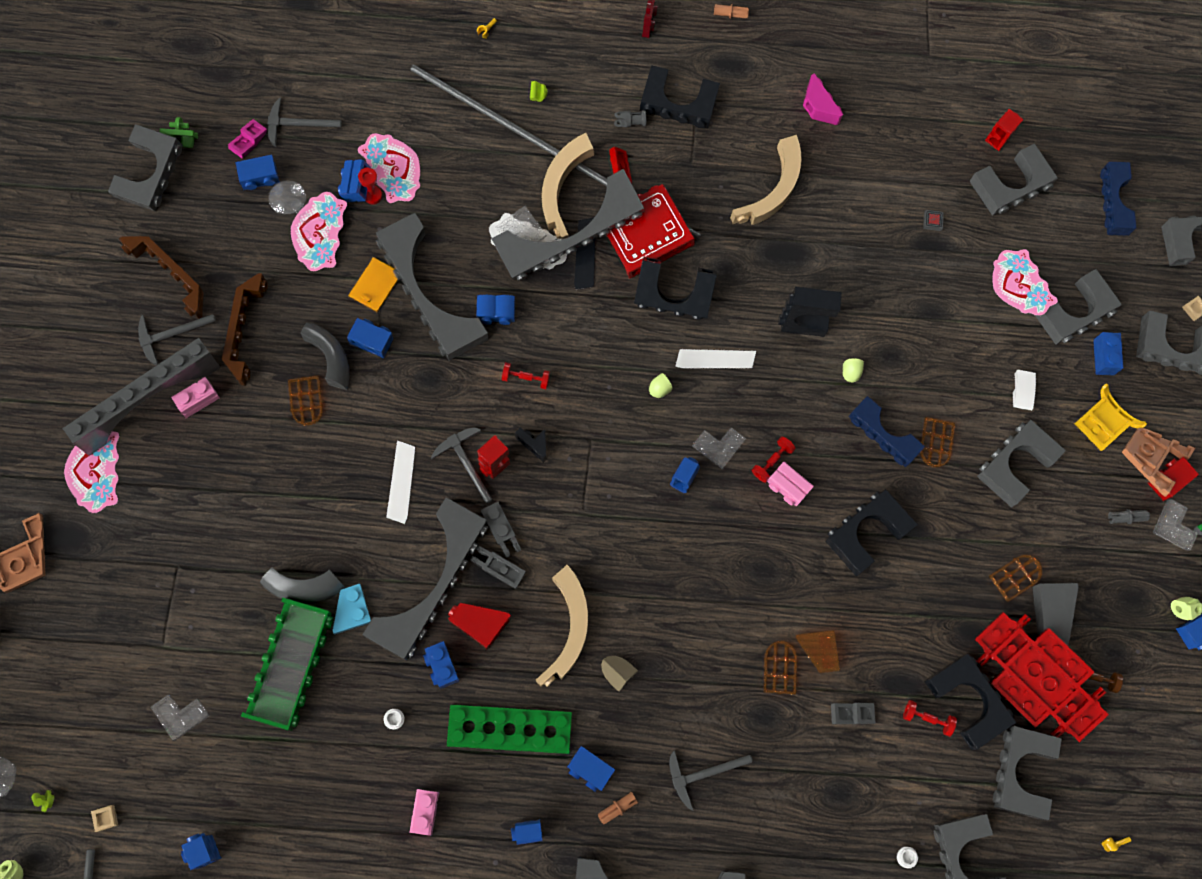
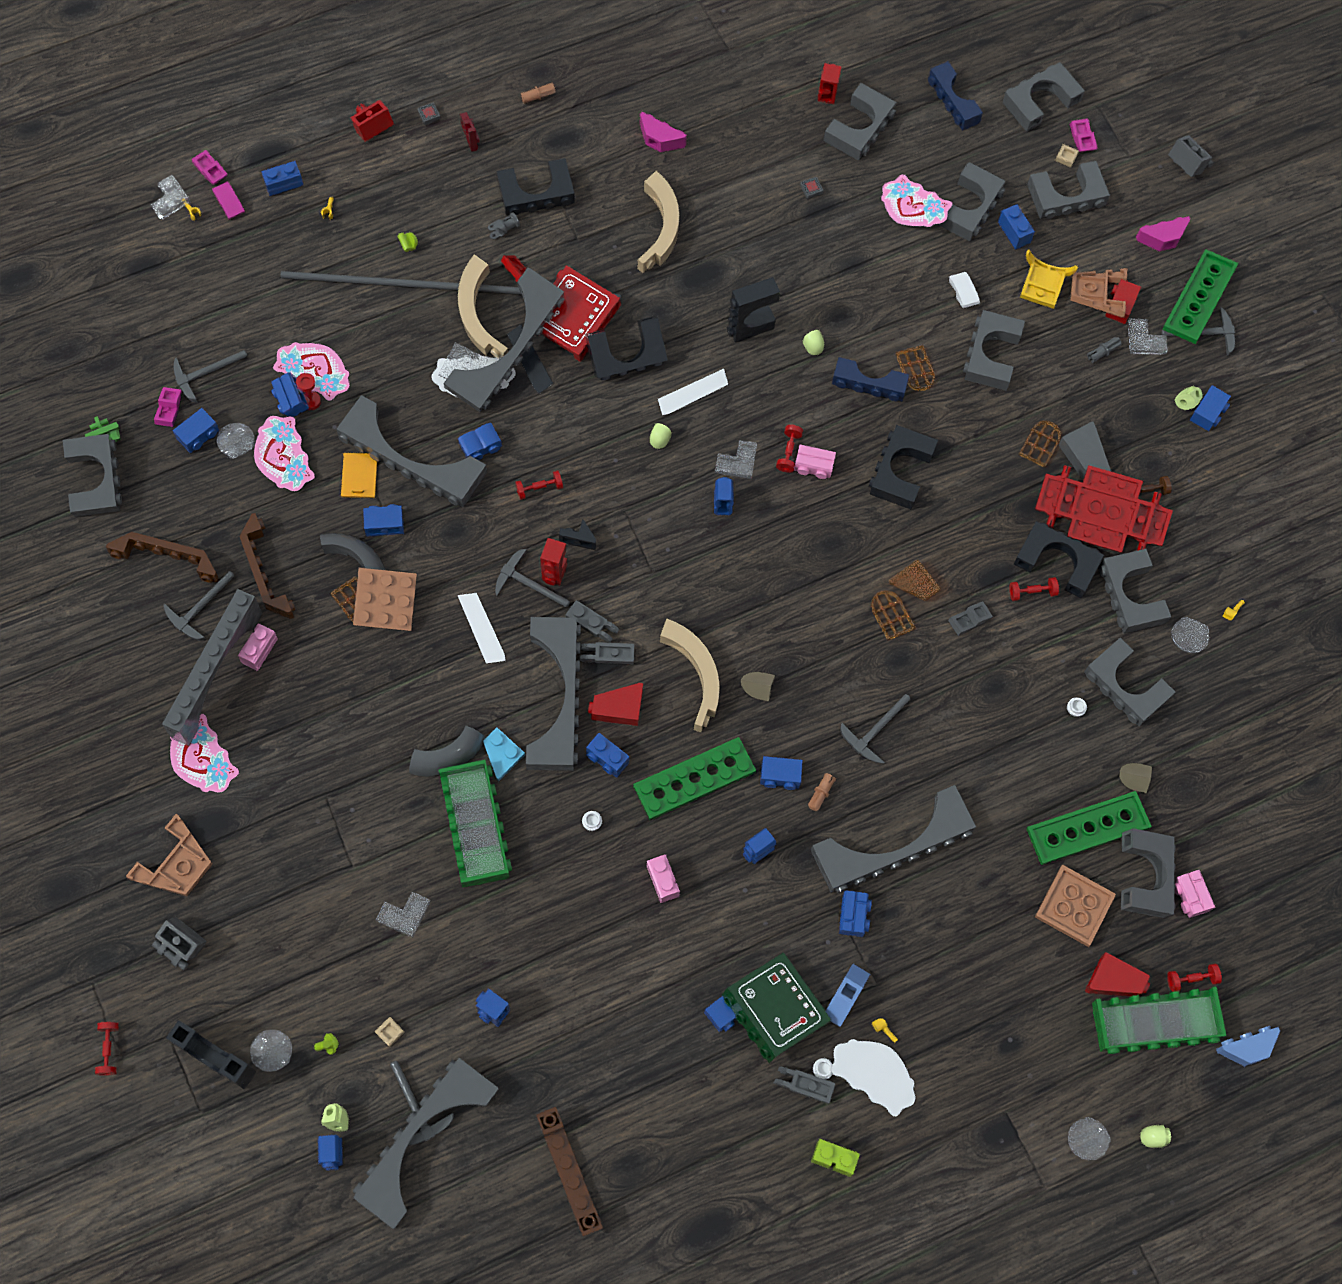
camera: 25 degrees left, 5 degrees down
none -> nougat plate [353,568,417,631]
none -> clear dish [1171,617,1209,653]

